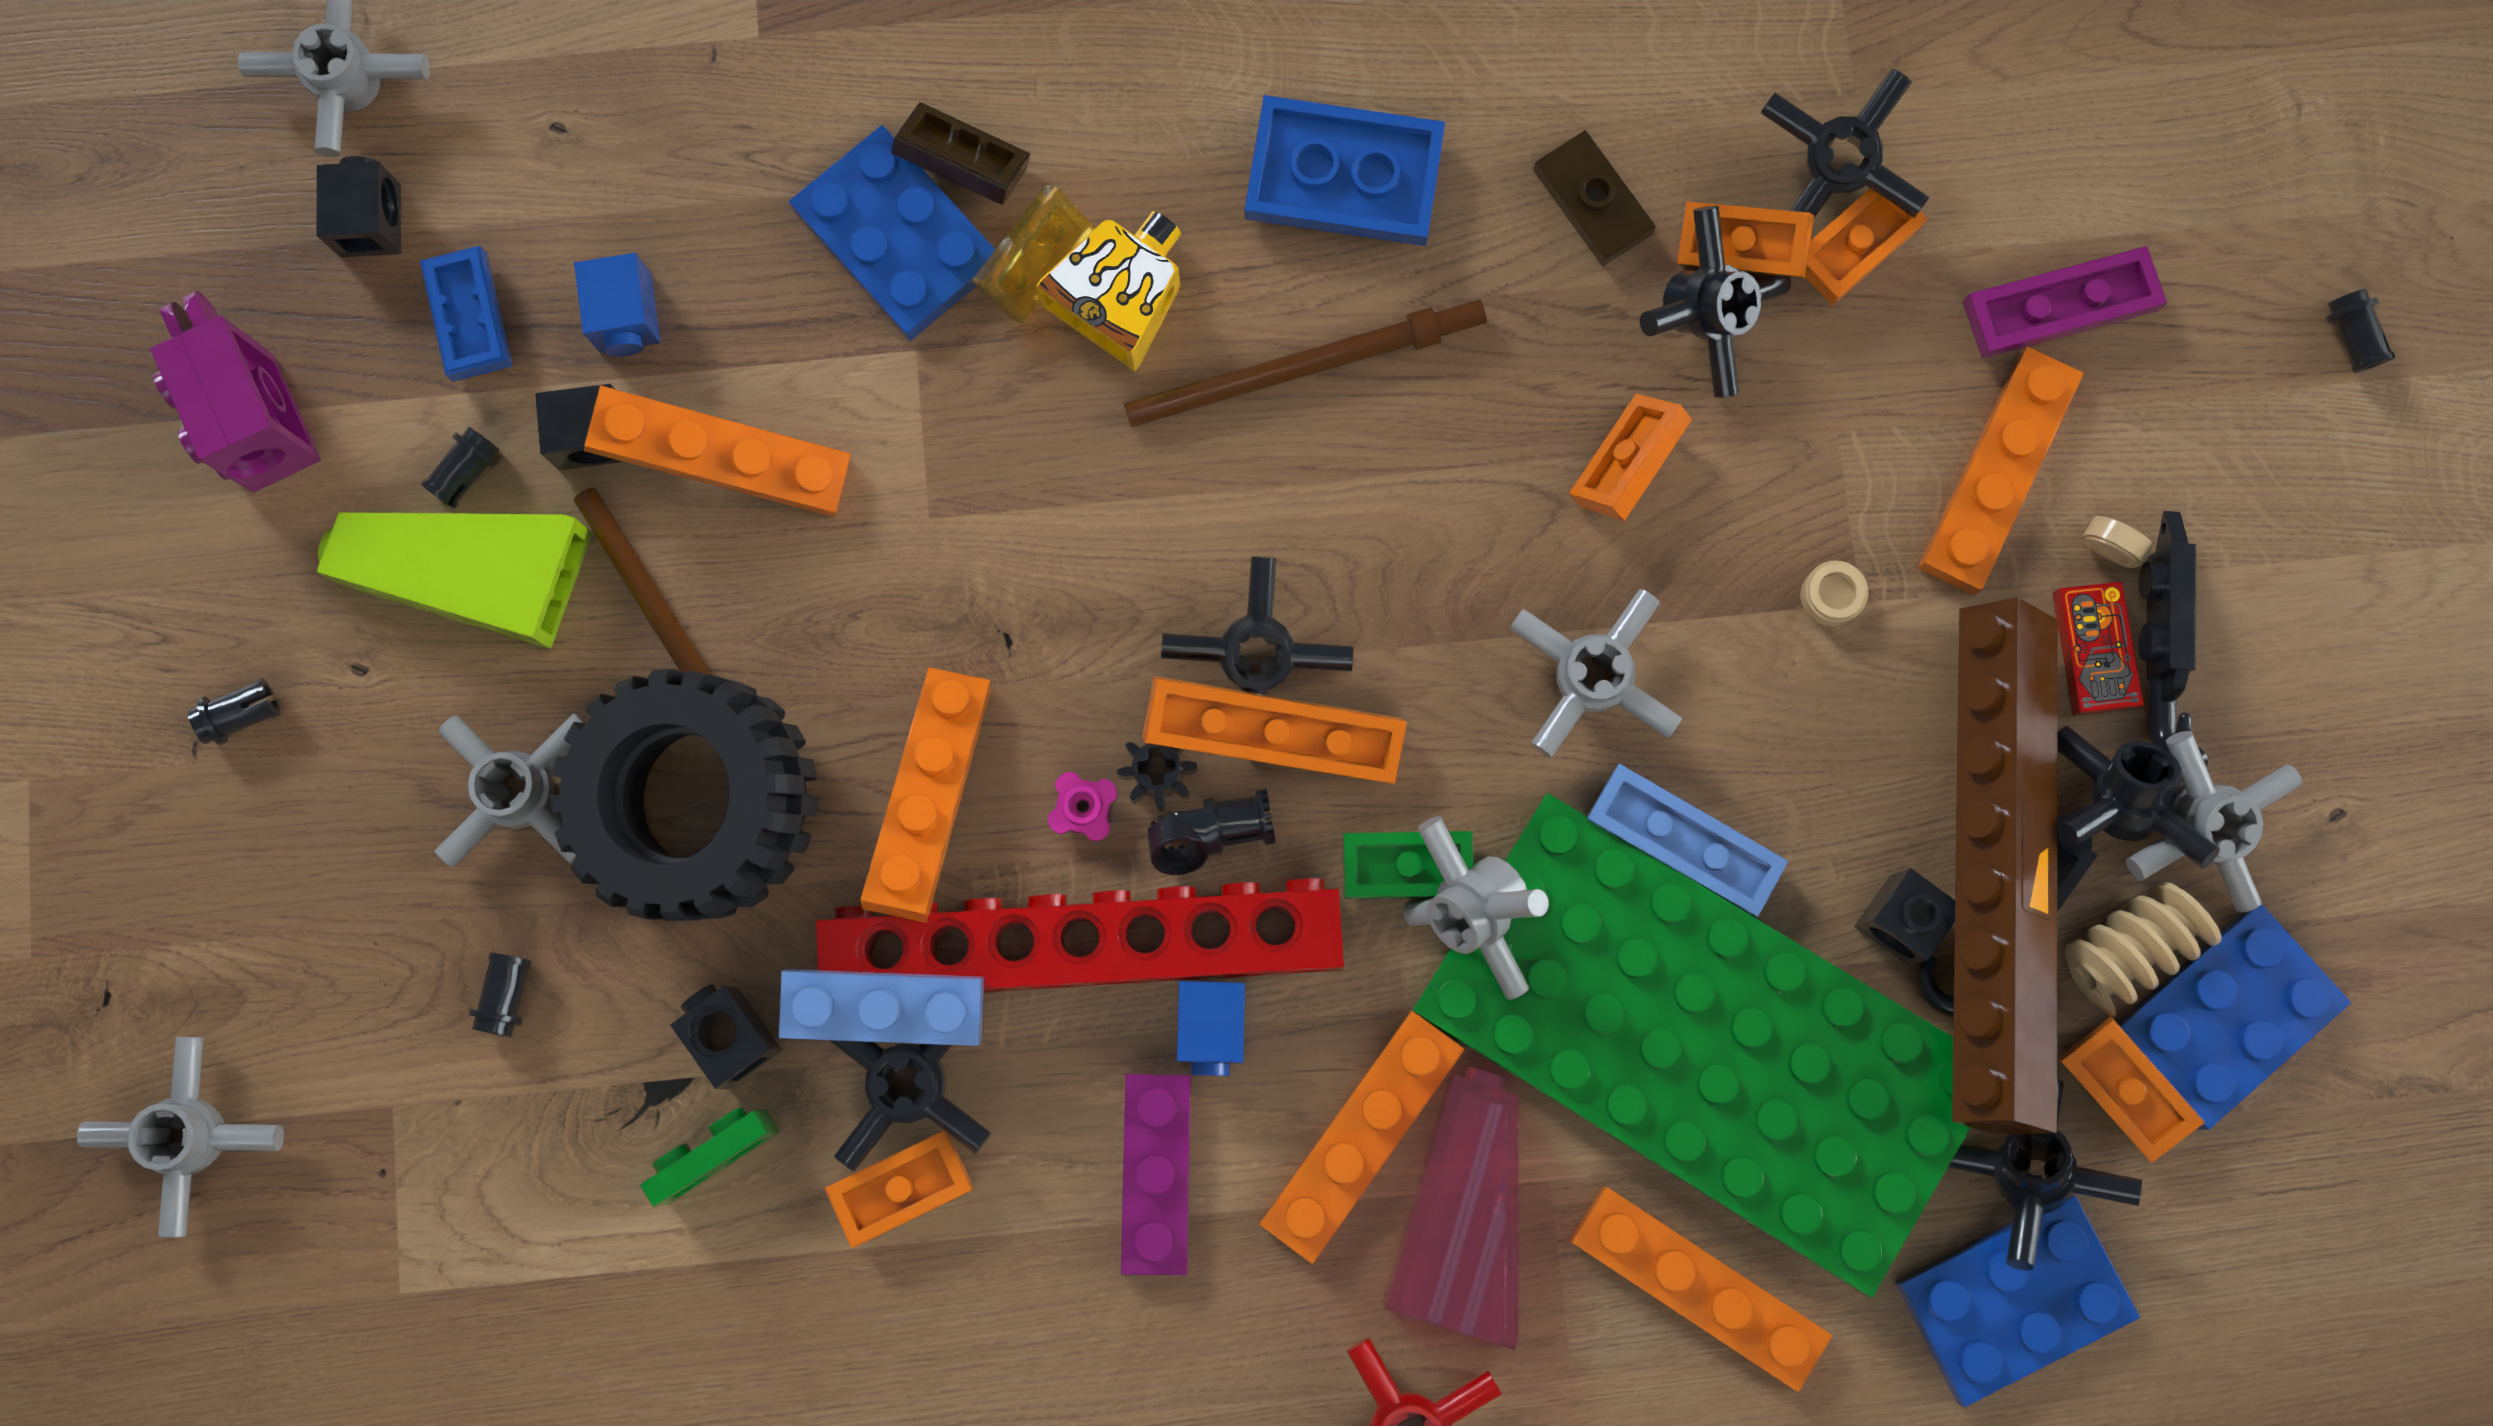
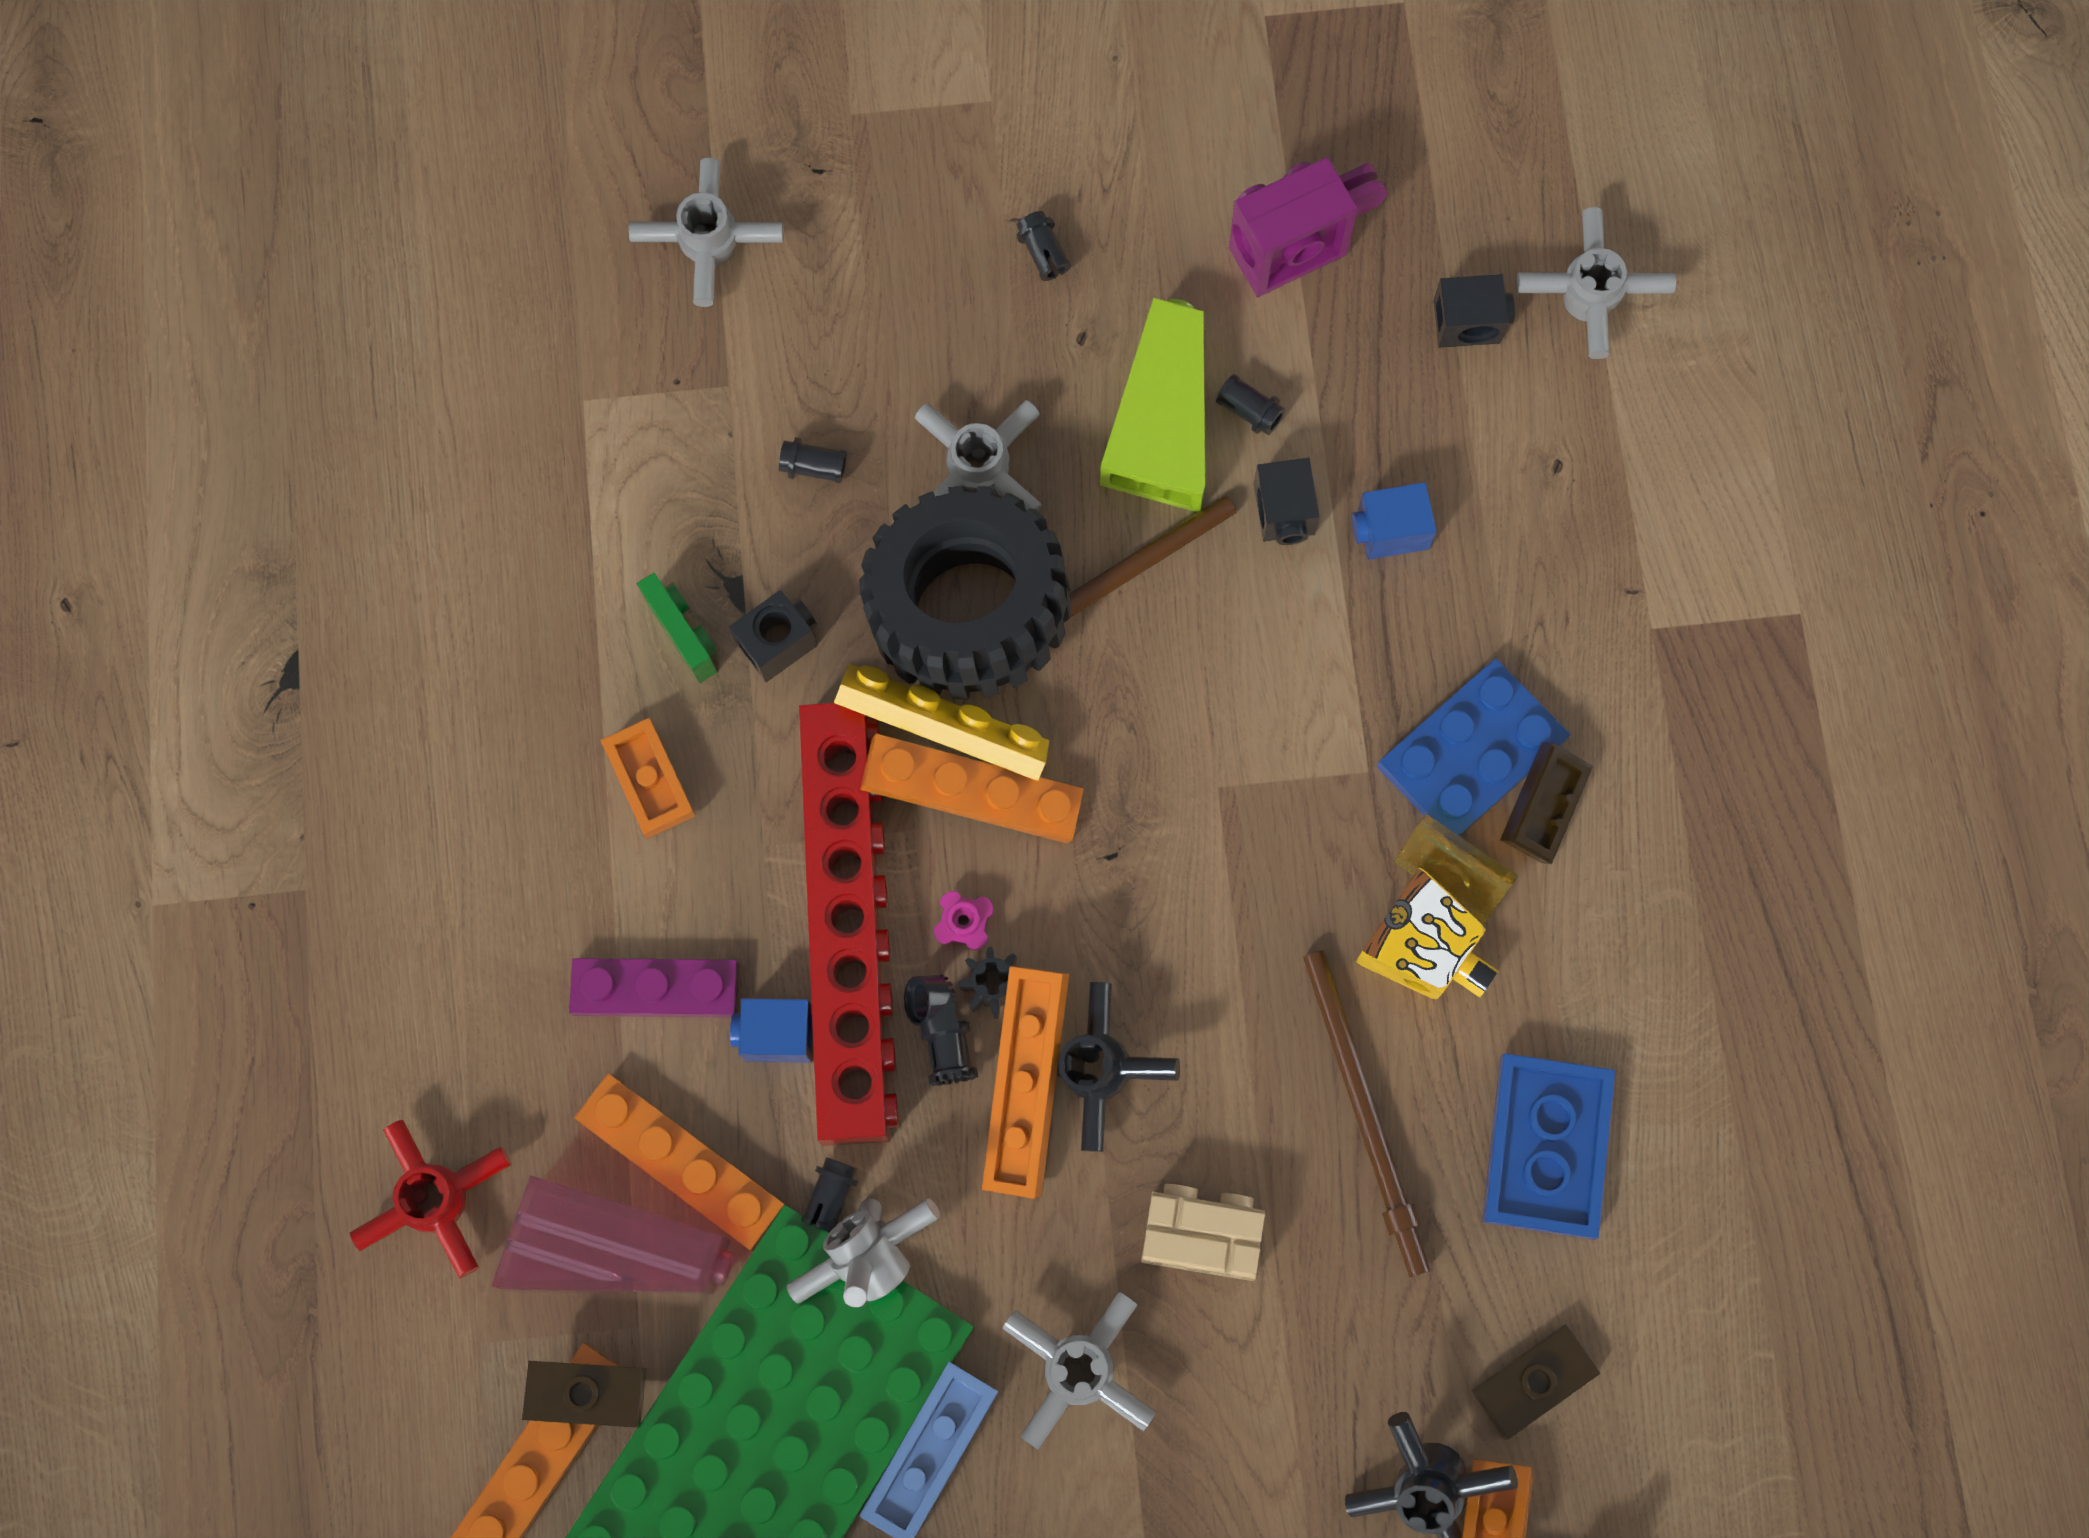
camera: 90 degrees right, 5 degrees down
blue plate [420,245,513,382] -> none
orange plate [584,385,851,517] -> none
medium blue plate [779,969,984,1046] -> none
black bar [829,1040,991,1172] -> none
green plate [1343,831,1474,900] -> none
orange plate [1568,394,1693,521] -> none
none -> dark brown plate [522,1361,647,1428]
none -> black pin [801,1157,859,1232]
none -> yellow plate [834,663,1050,781]
none -> tan brick [1141,1184,1265,1281]

